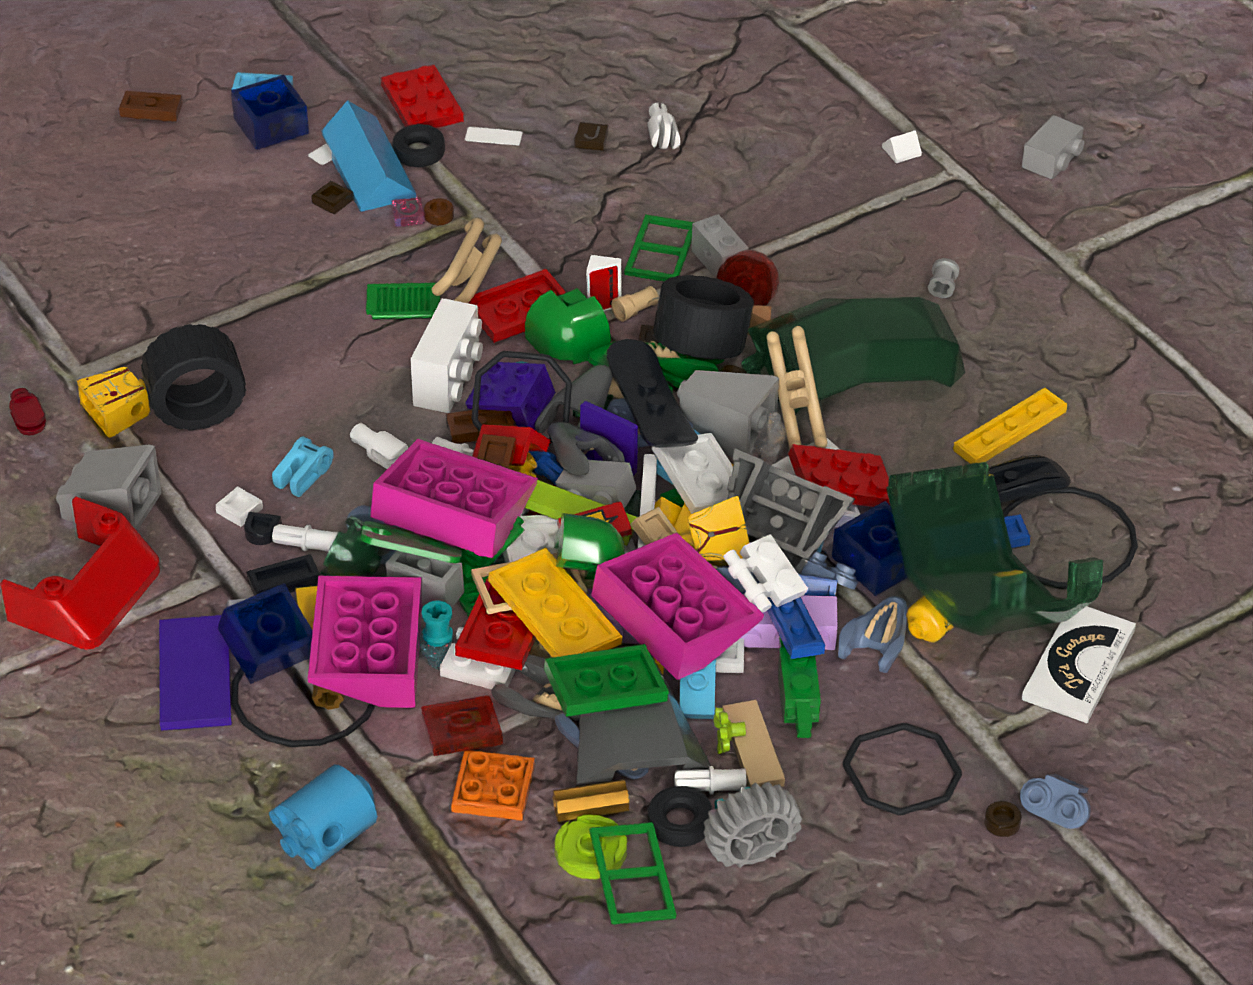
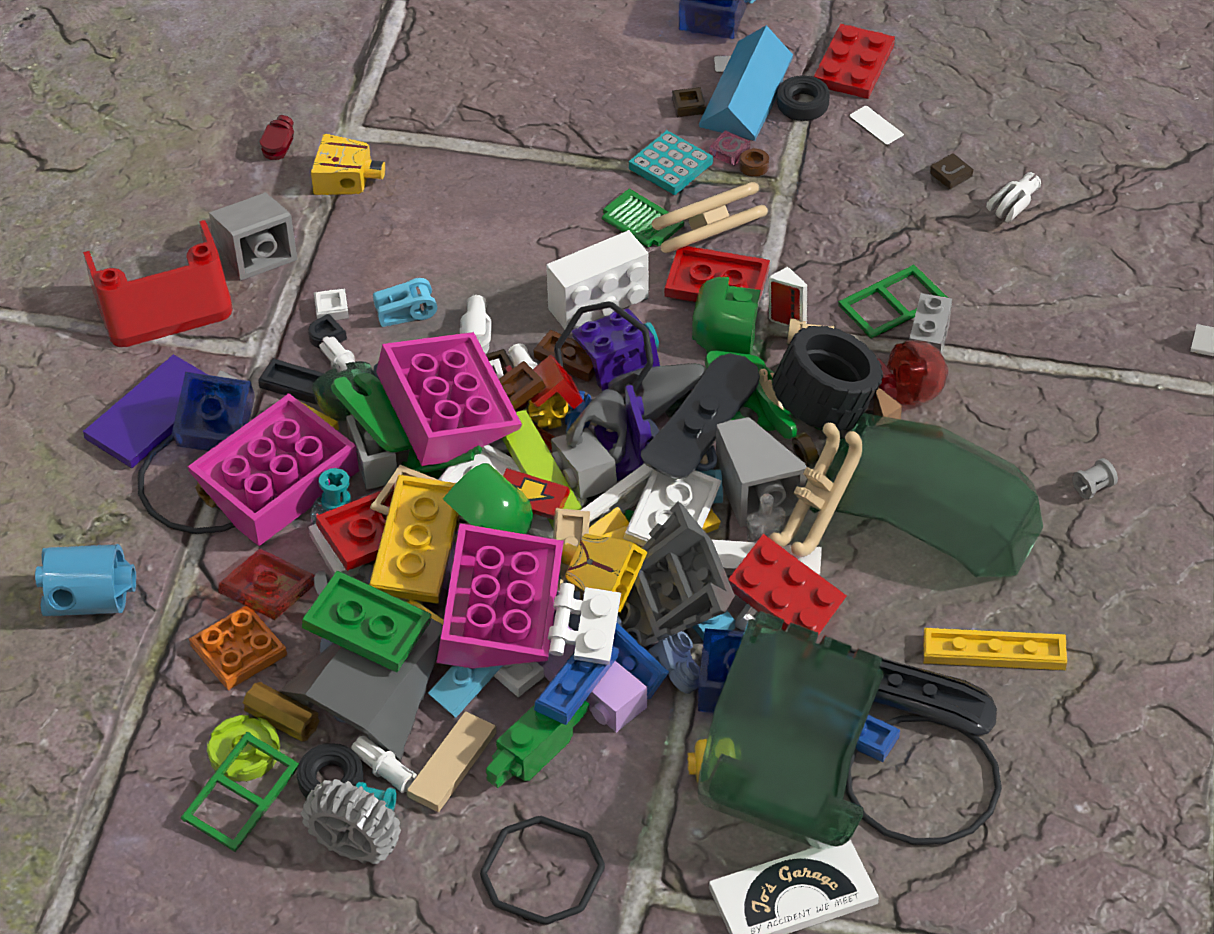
camera: 45 degrees right, 5 degrees up
black tyre [141,324,246,430] -> none
lime plant [713,707,746,754] -> none
sand blue animal [838,596,907,673] -> none
none -> tile [629,130,713,195]

